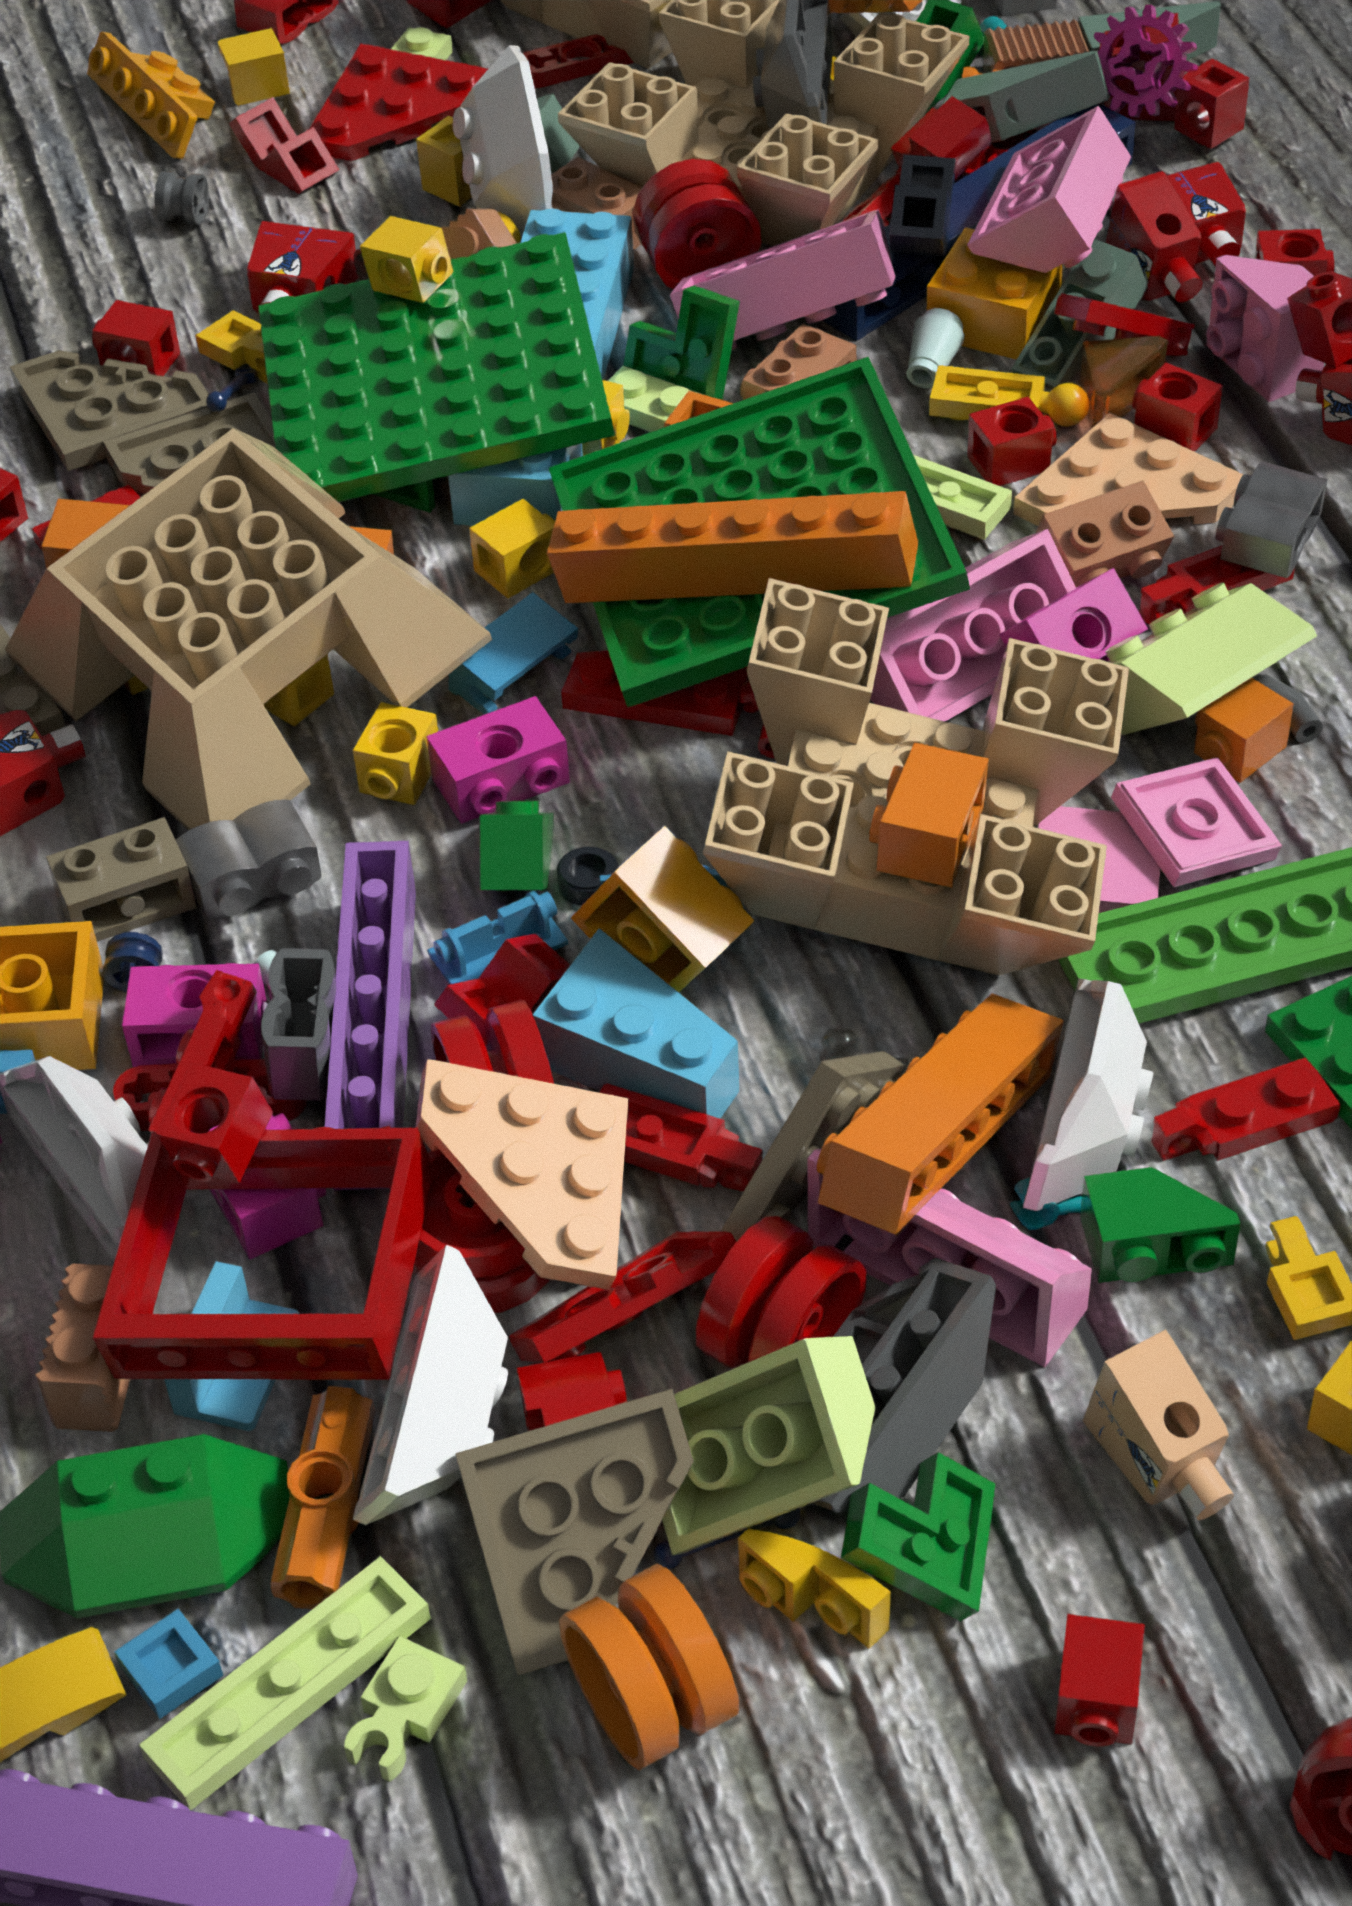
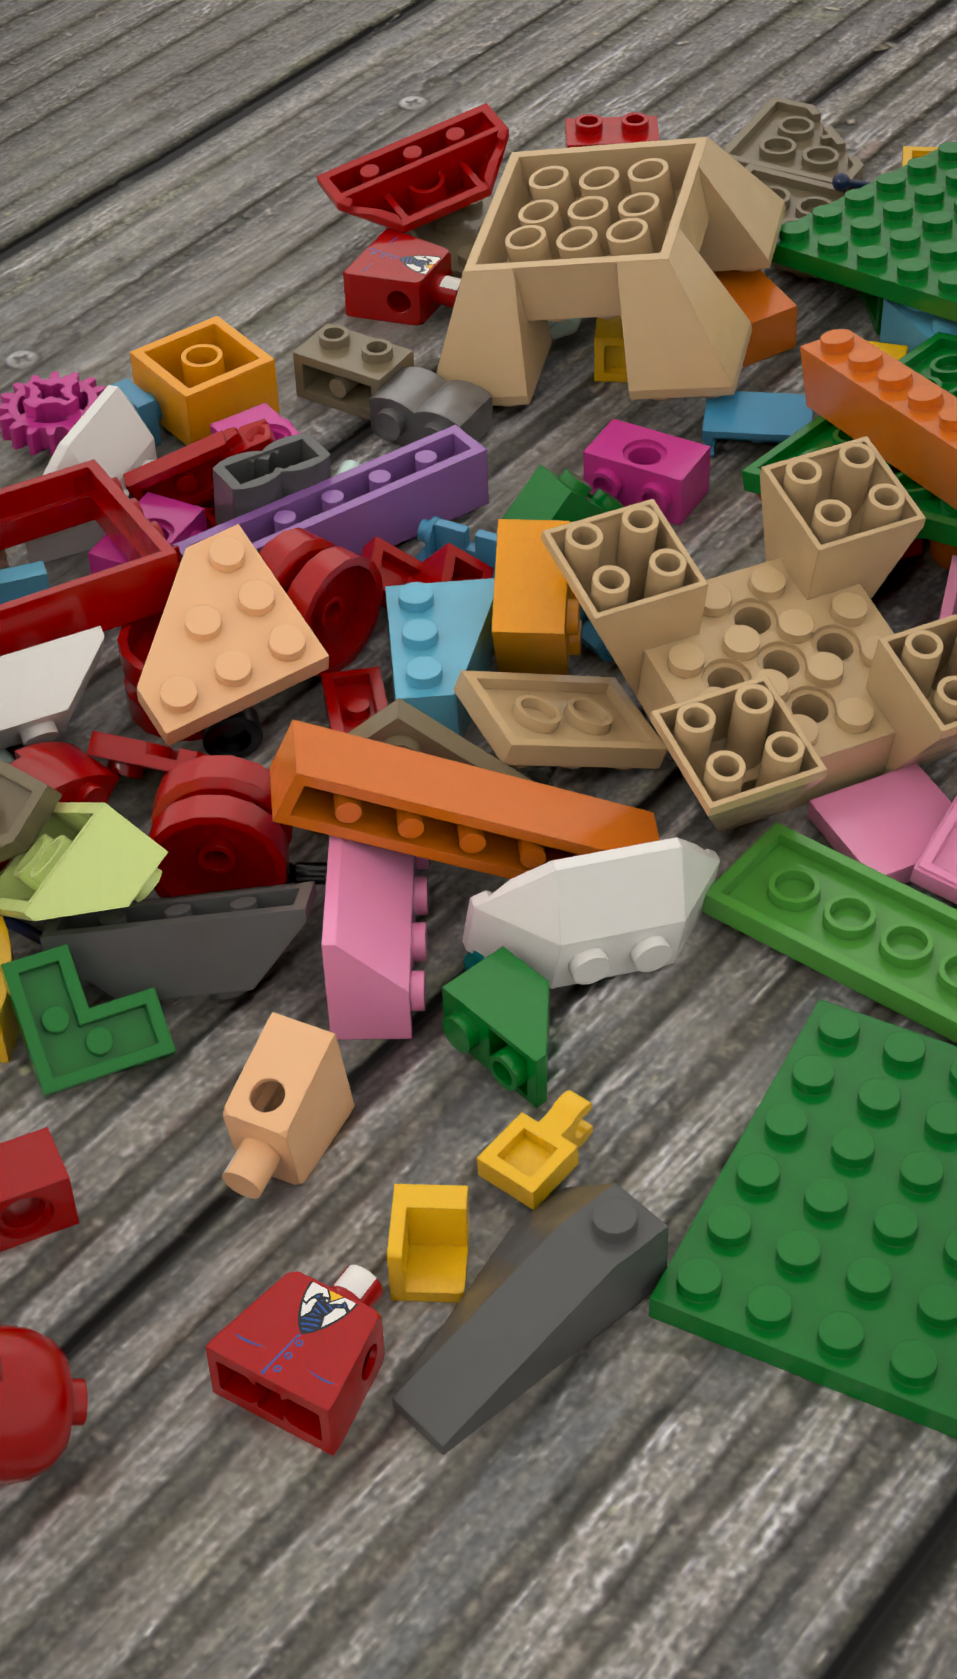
camera: 55 degrees right, 5 degrees down
red brick [92,300,180,376] -> none
dark blue bush [102,932,163,992] -> none
red brick [156,1063,273,1184] -> none
yellow brick [353,702,438,805] -> none
orange brick [869,742,989,888] -> none
red hinge [1151,1058,1340,1161] -> none
none -> tan plate [453,670,668,770]

